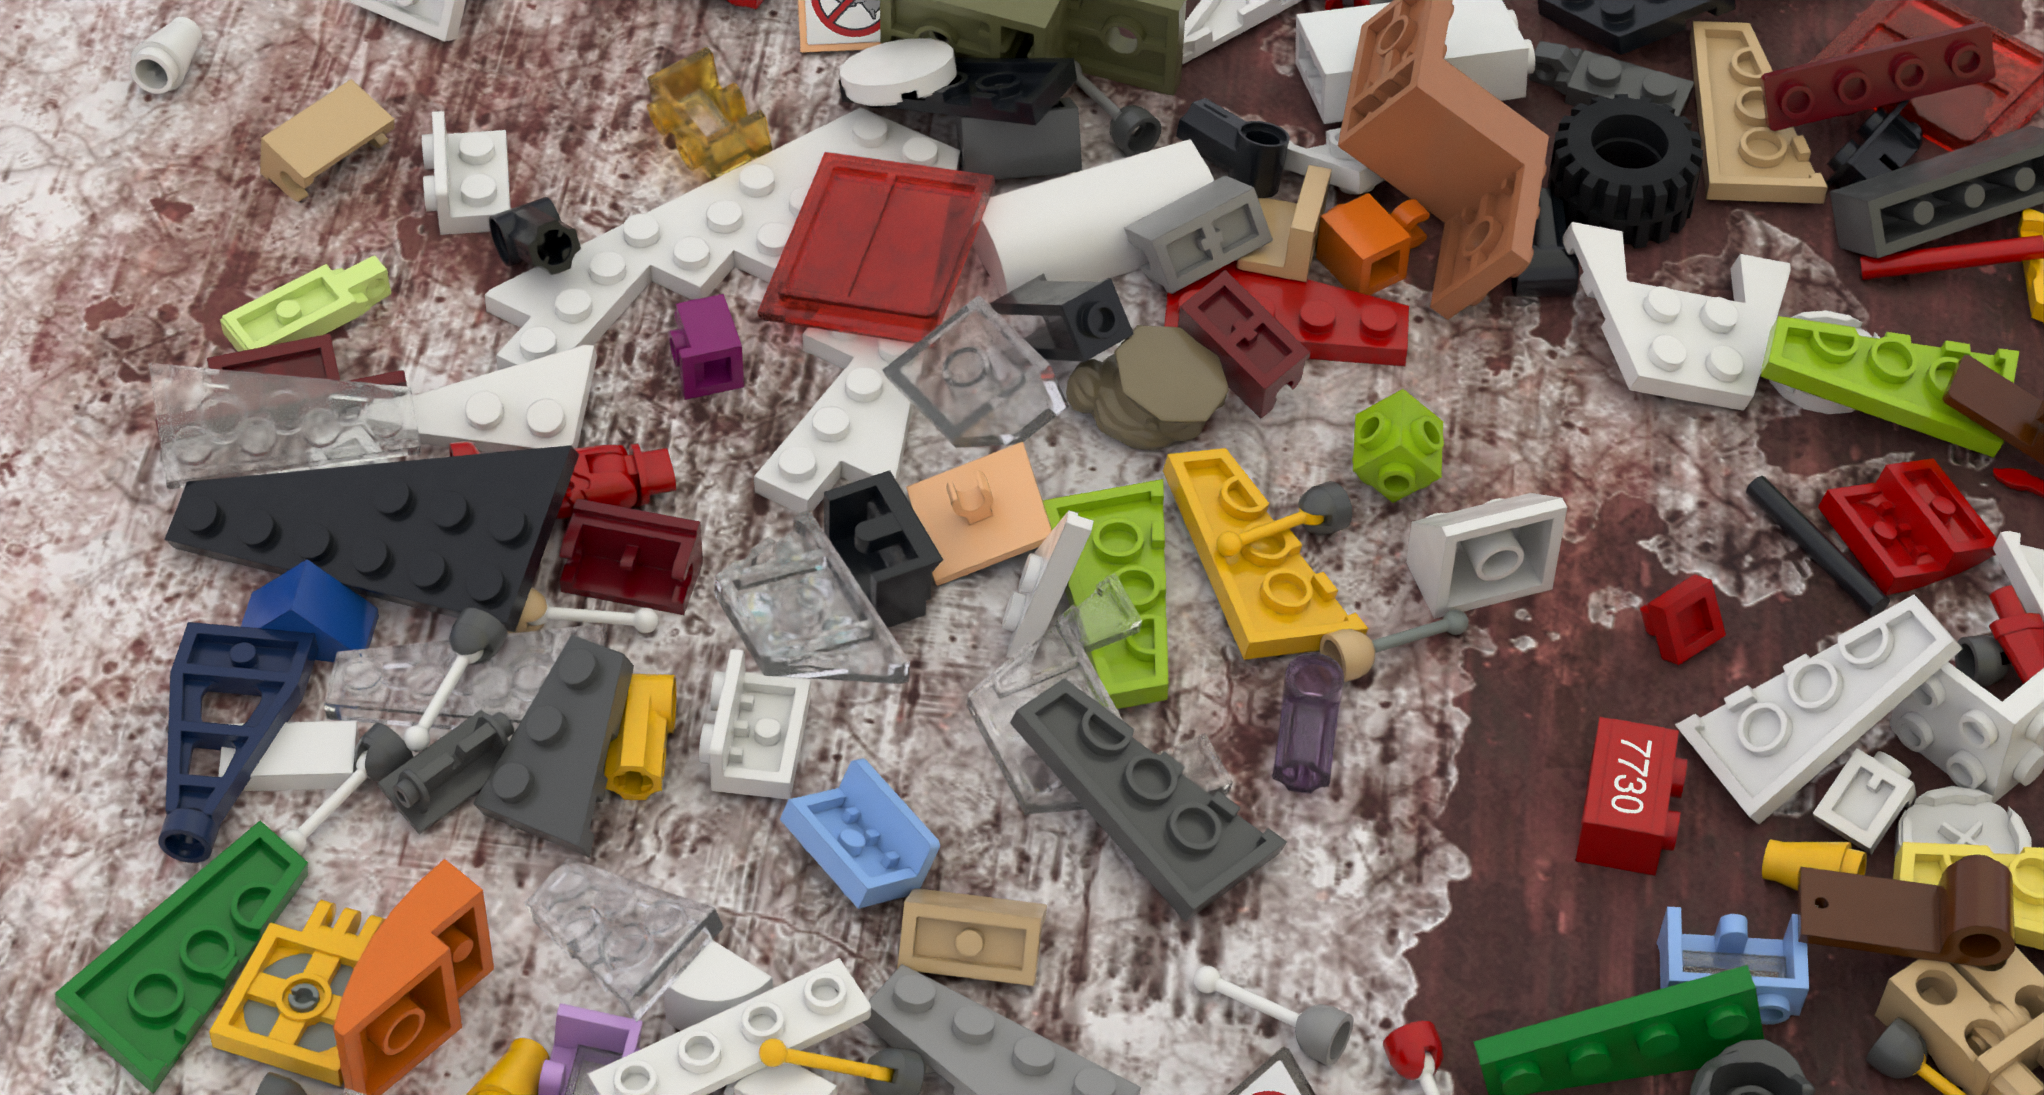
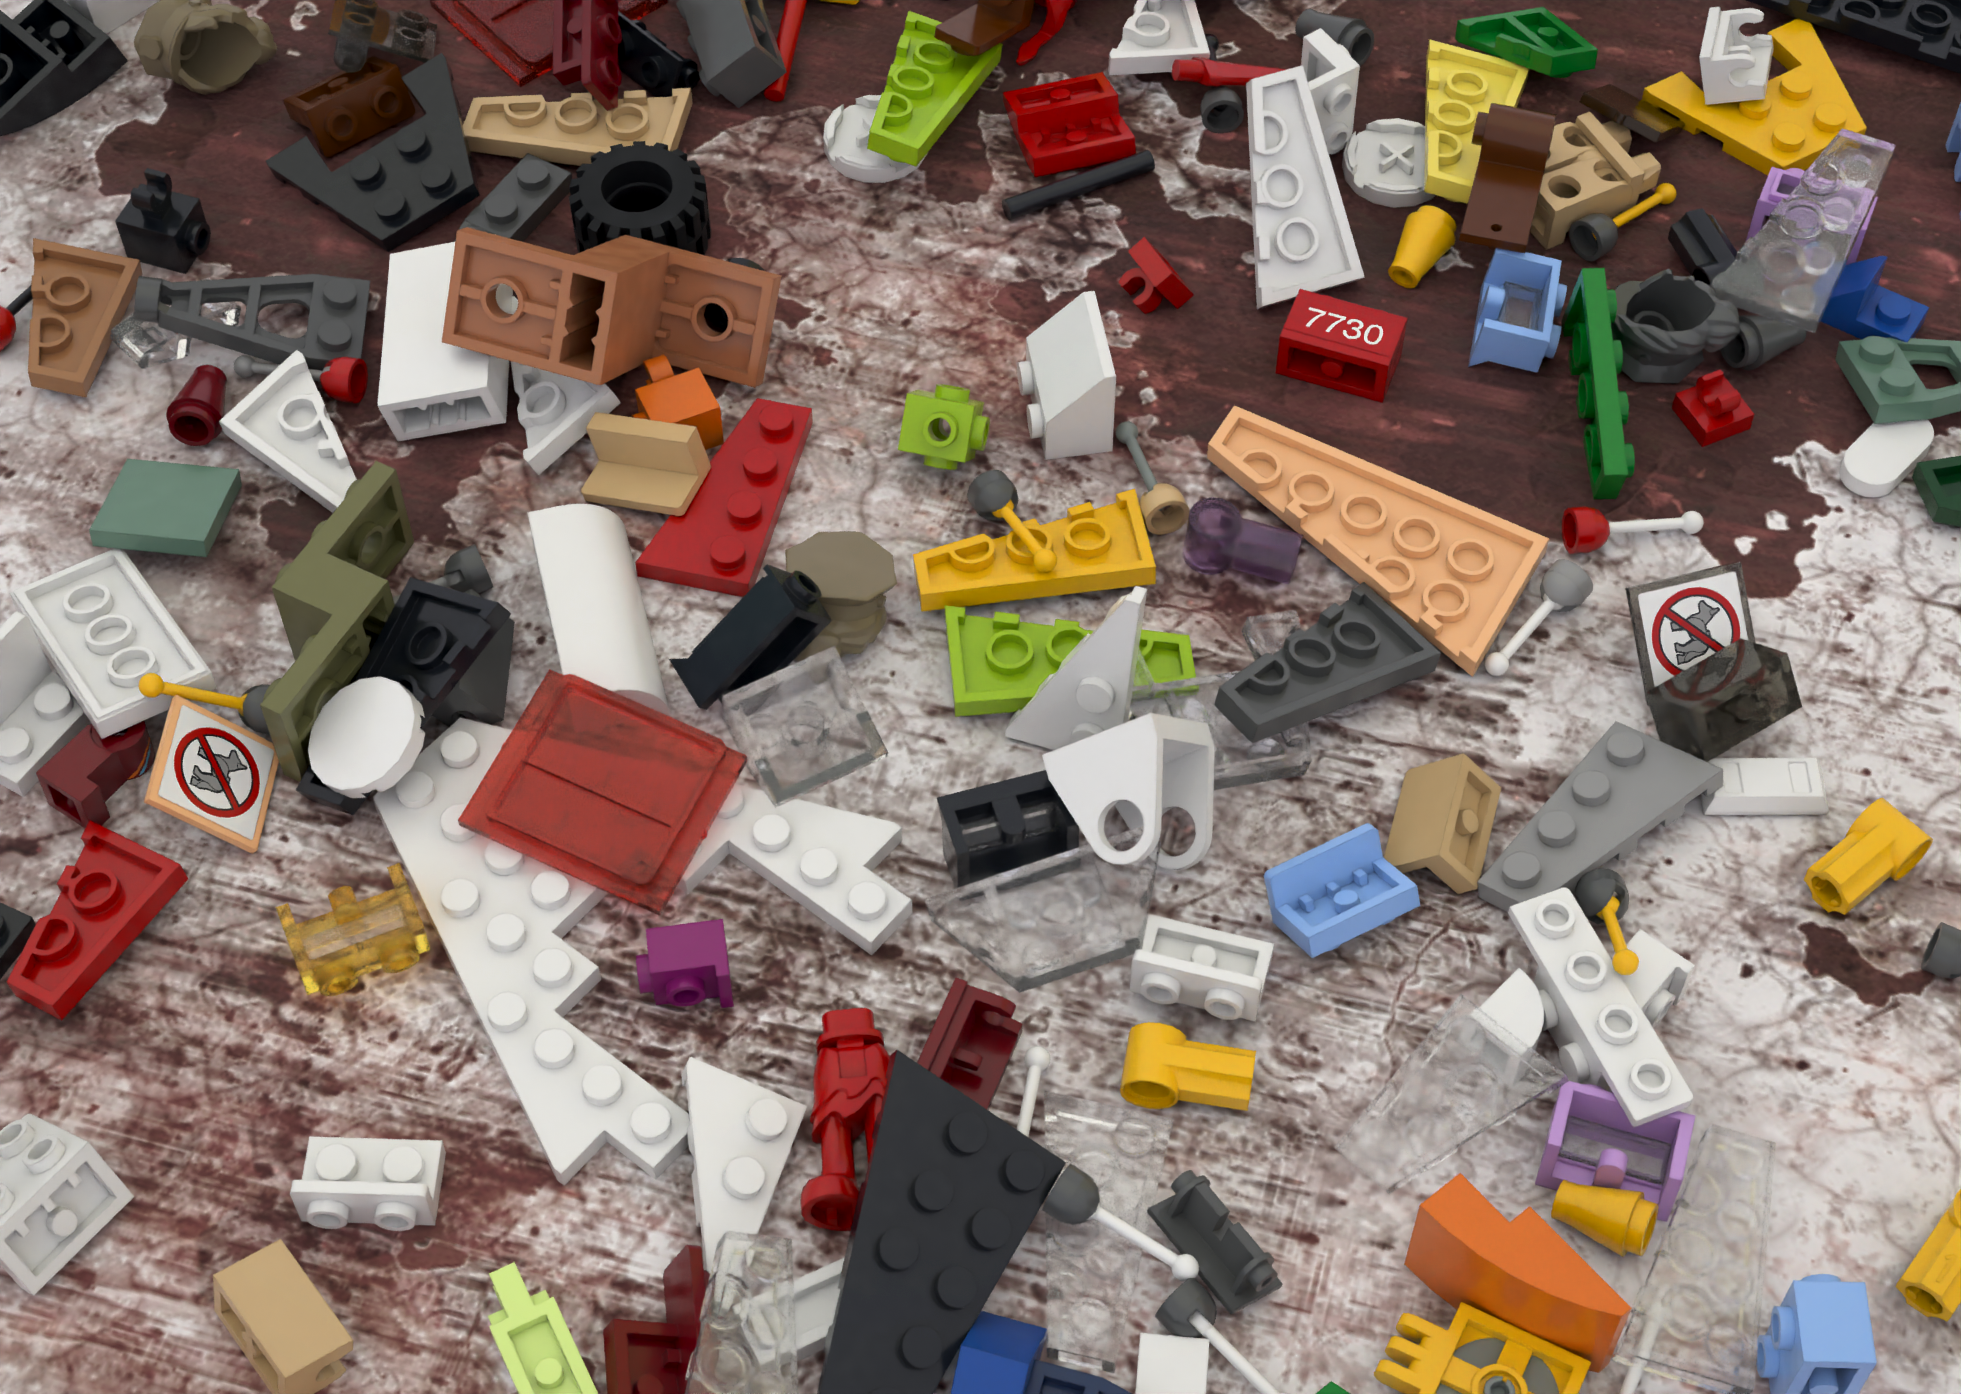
camera: 80 degrees left, 5 degrees up
dark grey wing [473,634,634,858] -> none
black piece [489,197,581,275] -> none
light nougat piece [906,441,1052,586] -> none
light grey hinge [1124,175,1273,294] -> none
black piece [1176,98,1290,198] -> none
dark red hinge [1178,270,1310,419] -> none
white wing [1563,222,1791,411] -> none
white bracket [1812,748,1917,855] -> none
none -> white hose [1042,713,1214,870]
none -> light nougat wing [1207,405,1549,677]

